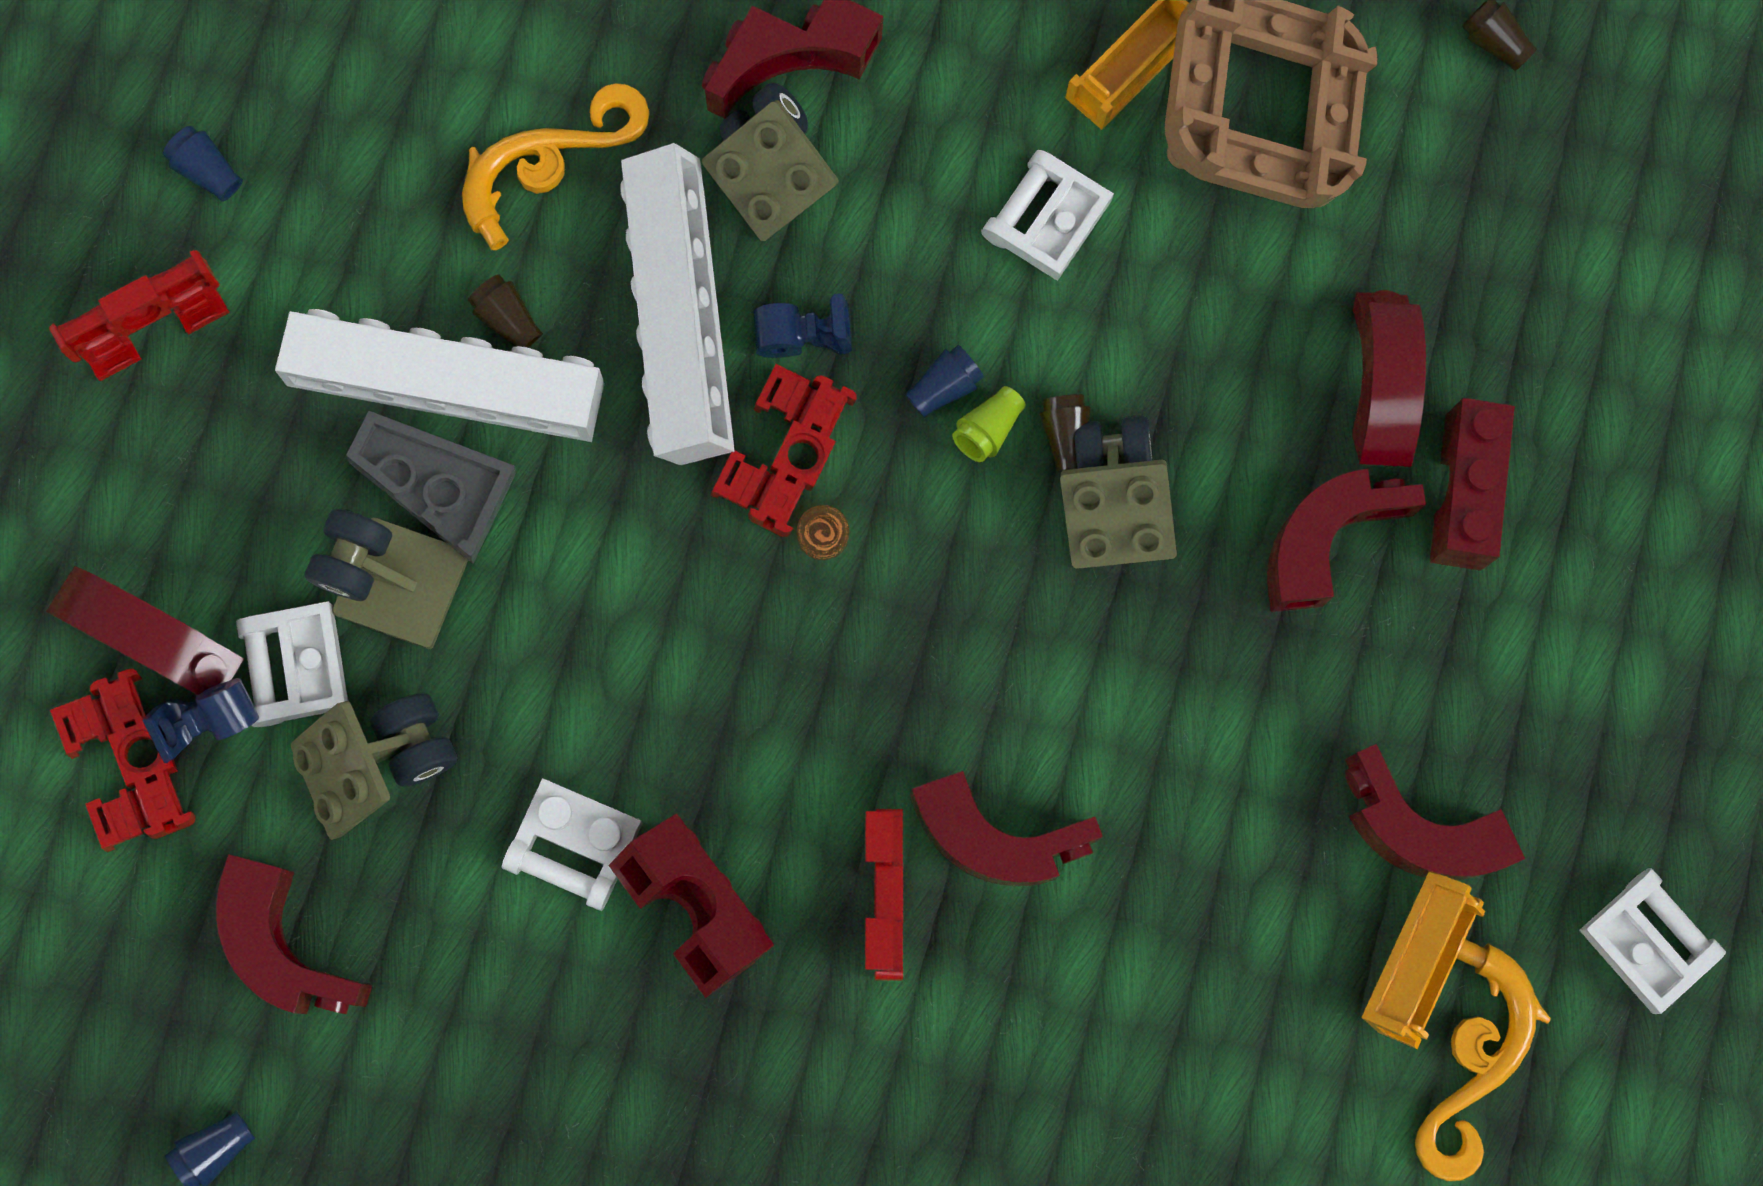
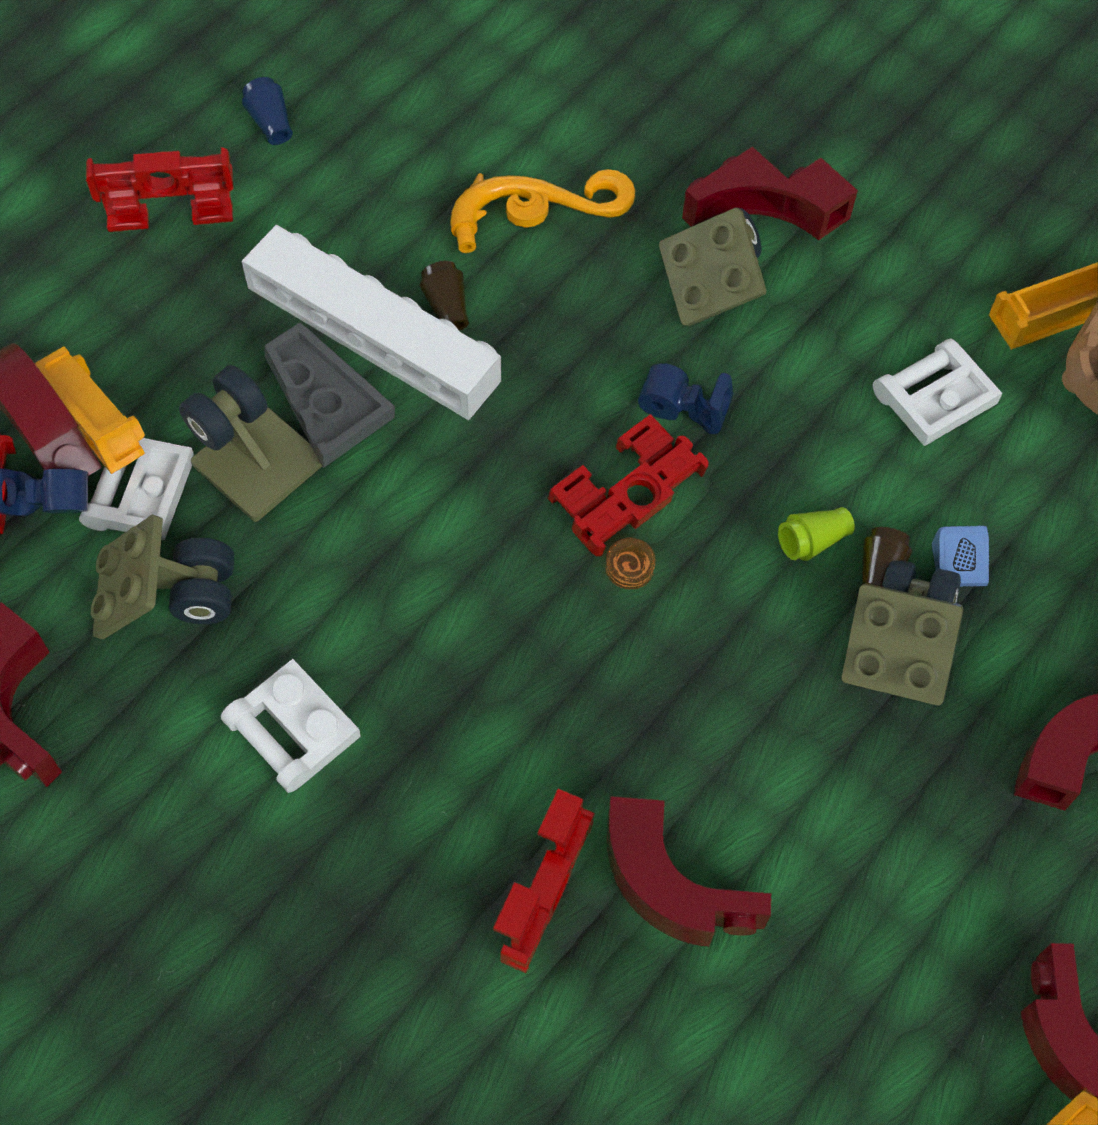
camera: 30 degrees right, 15 degrees down
dark red arch [608,813,774,998] -> none
white brick [620,143,735,465] -> none
dark blue cone [905,345,984,418] -> none
none -> light orange container [35,346,145,474]
none -> medium blue slope [932,526,989,587]

